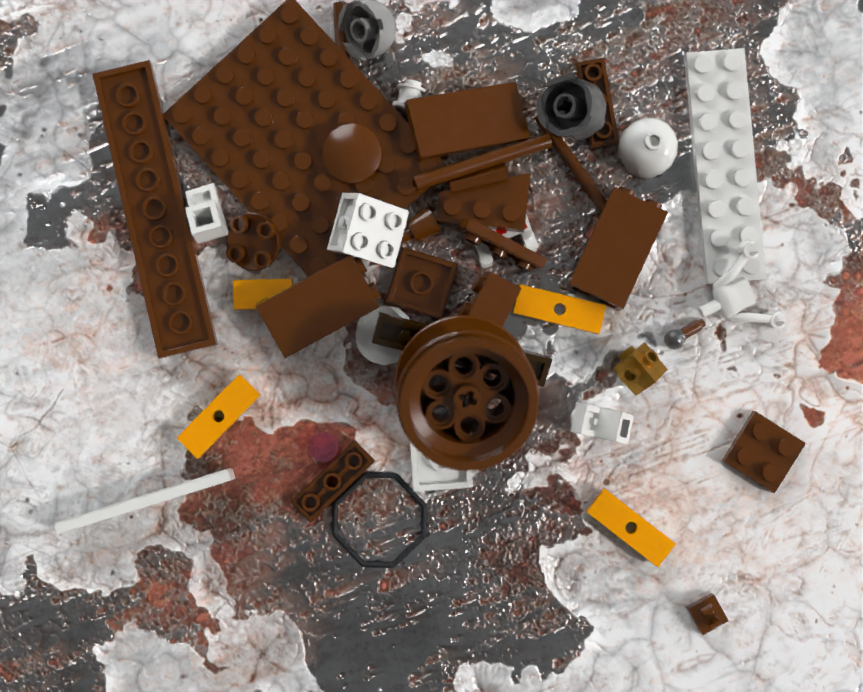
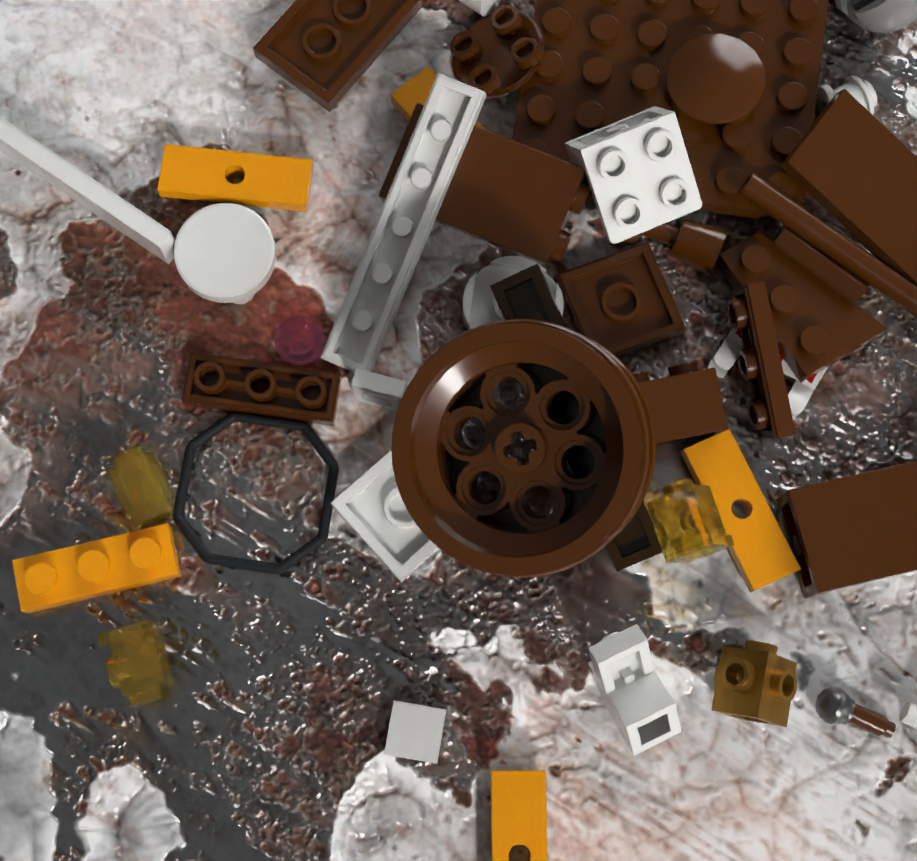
camera: 50 degrees right, 10 degrees down
none -> light orange plate [12,523,182,614]
none -> clear yellow brick [97,619,175,707]
none -> clear yellow brick [106,447,175,528]
none -> white tile [174,203,276,305]
none -> white tile [320,73,487,373]
none -> white tile [351,368,407,411]
none -> white tile [384,700,446,764]
none -> clear yellow brick [646,479,734,563]

